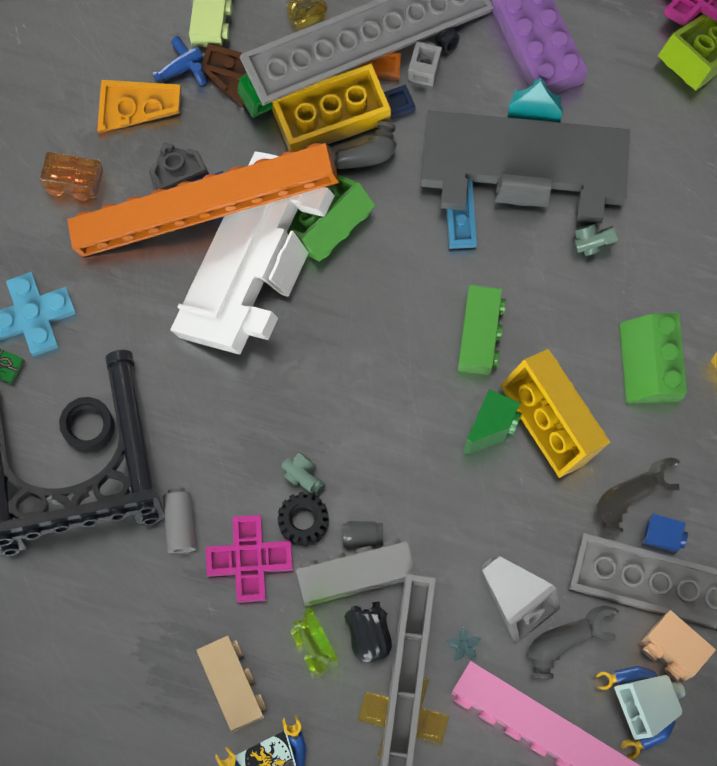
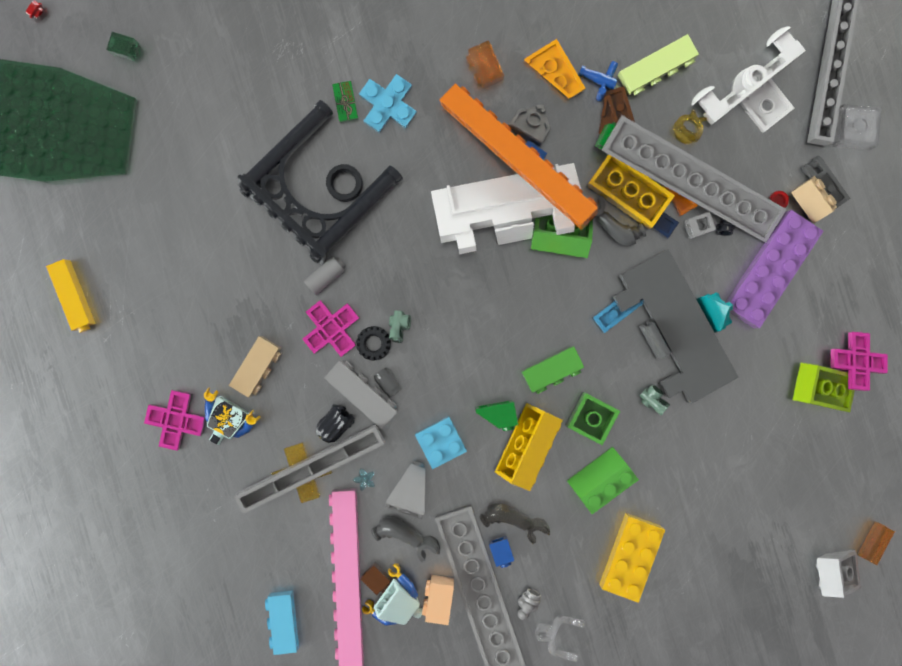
camera: 55 degrees right, 15 degrees up
clear neon green slope [290,607,339,674] -> none
none -> reddish brown brick [360,562,391,595]
none -> medium azure brick [415,416,467,469]
none -> bright green brick [566,392,620,445]

